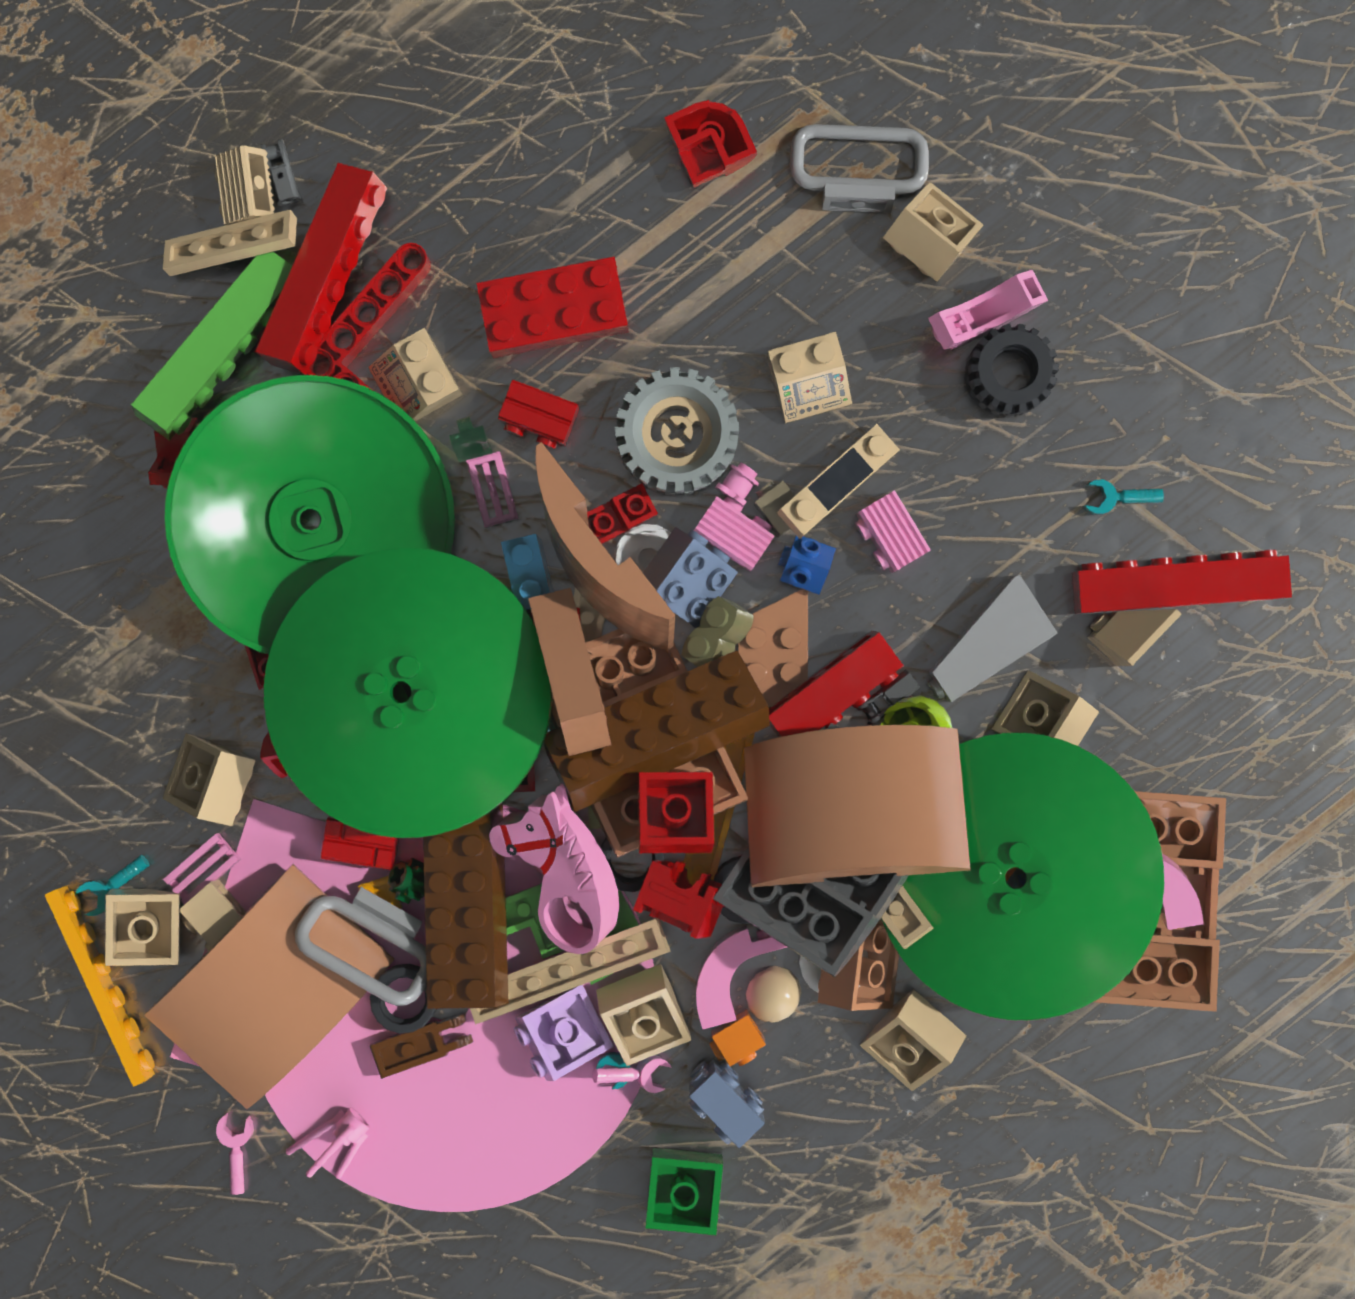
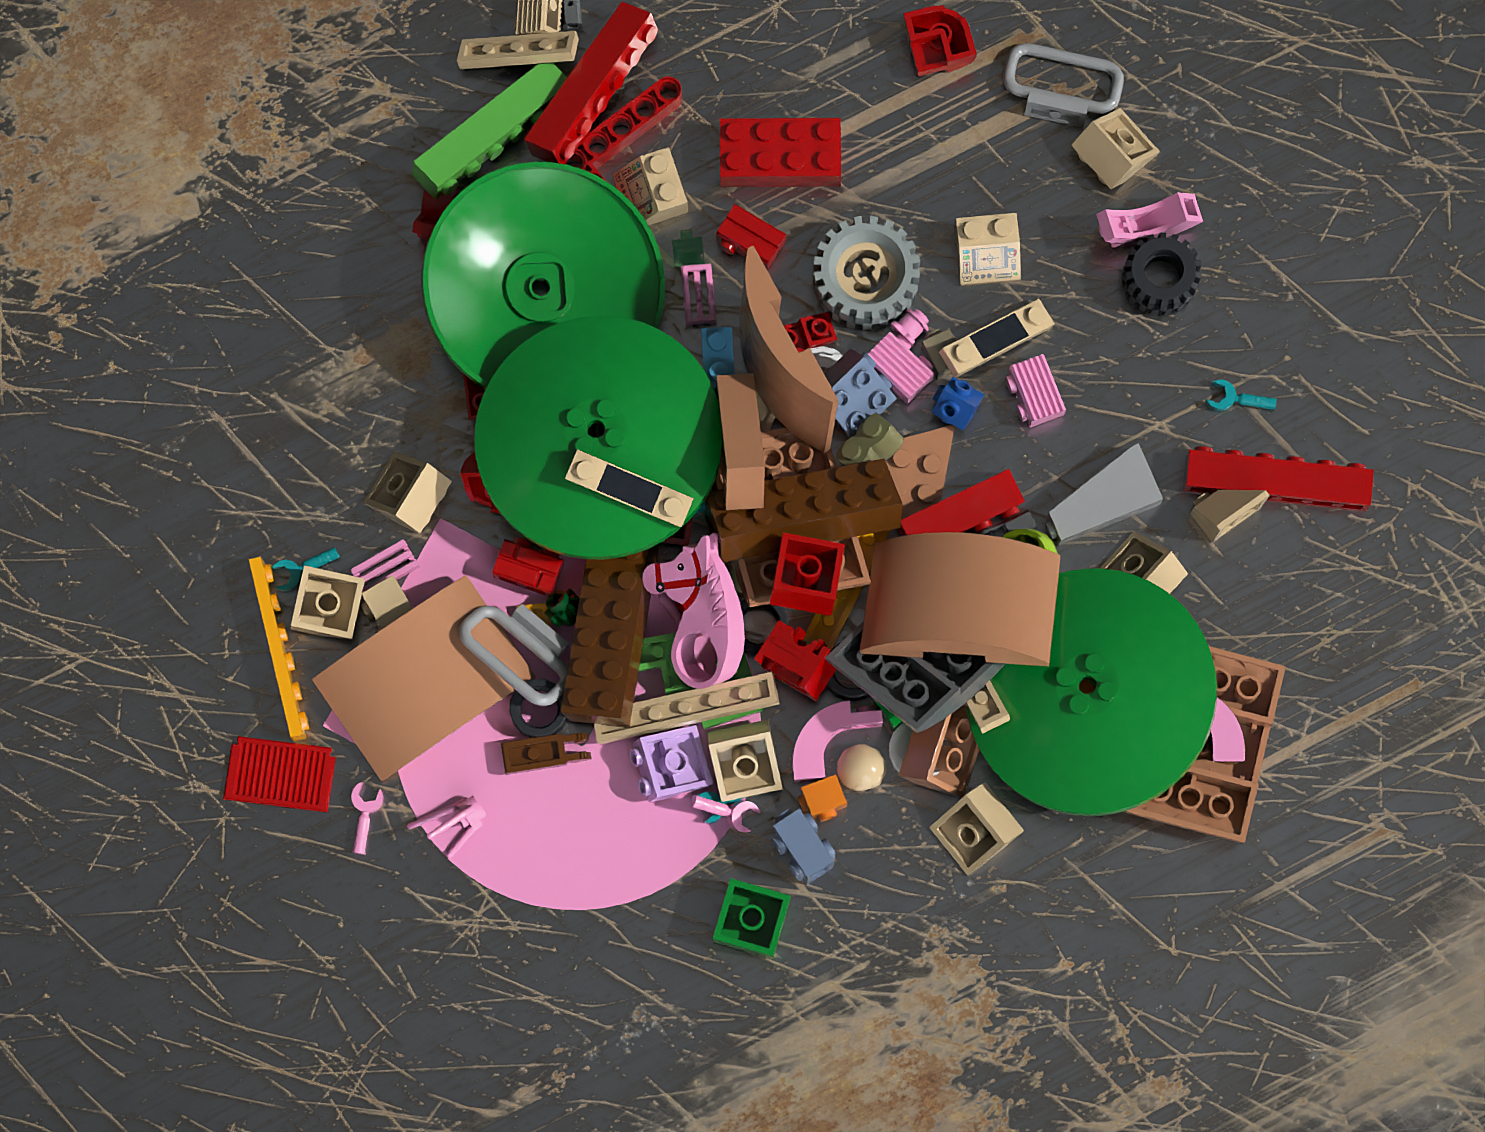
camera: 10 degrees right, 10 degrees down
none -> red window [223,736,336,813]
none -> plate [565,450,694,527]

